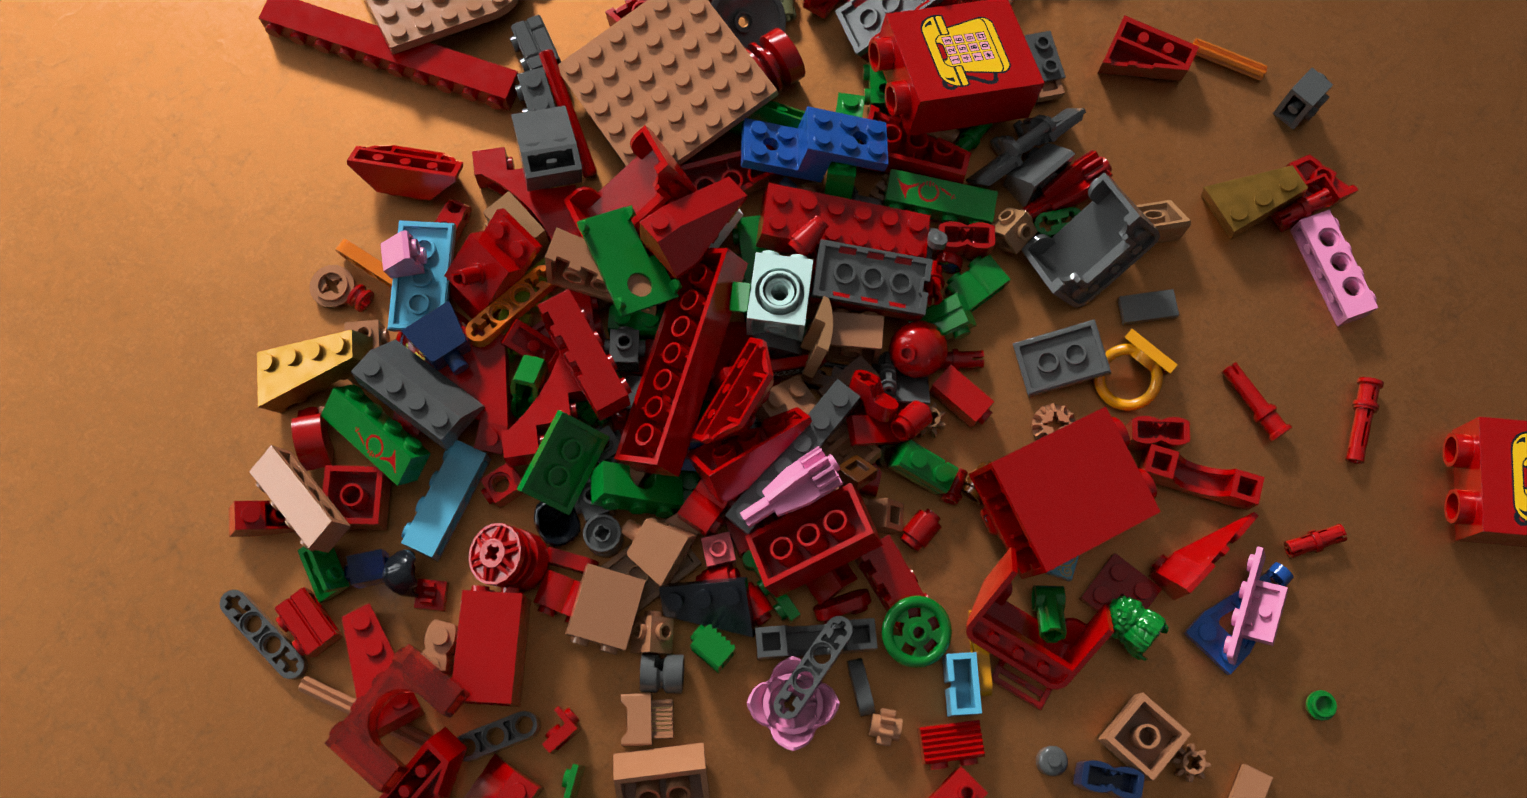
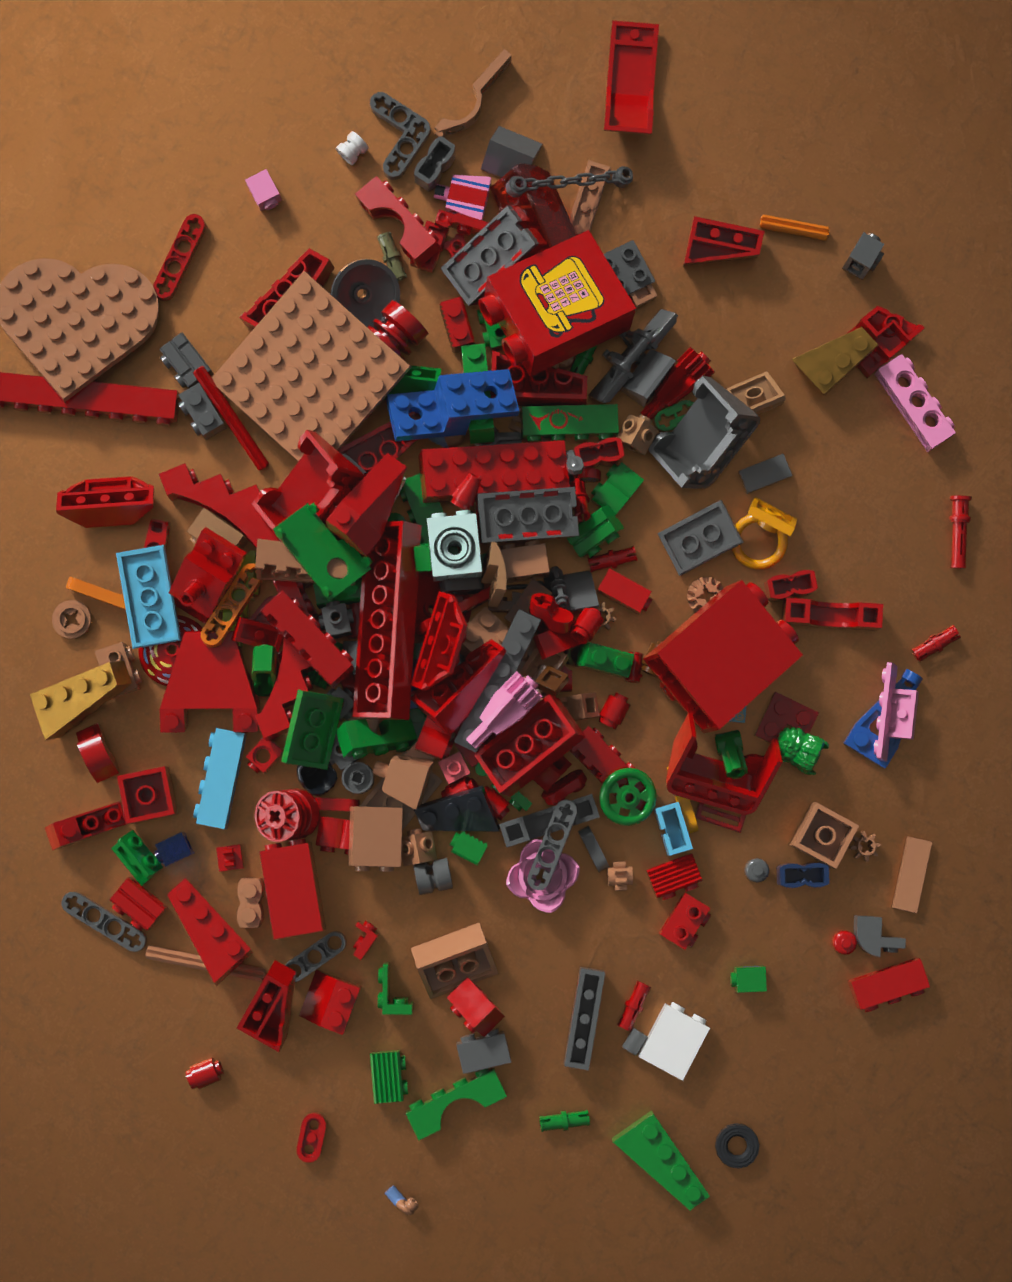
camera: 15 degrees left, 10 degrees up
brick [249,445,351,553] -> none
green brick [321,384,431,486] -> none
clear red arch [324,643,471,794] -> none
red bush [347,284,374,312] -> none
dark grey slope [351,339,485,451] -> none
bright pink slope [381,230,428,279] -> none
black hair [383,549,419,598] -> none
dark blue torso [401,301,471,375] -> none
dark grey slope [511,106,582,192] -> none
nougat piece [621,693,674,747] -> none
red cylinder [889,321,948,378] -> none
red wedge [1148,512,1259,600] -> none
red pin [1221,362,1293,442] -> none
red pin [1274,188,1333,228] -> none
green plate [1306,690,1337,721] -> none
none -> red brick [440,297,475,353]

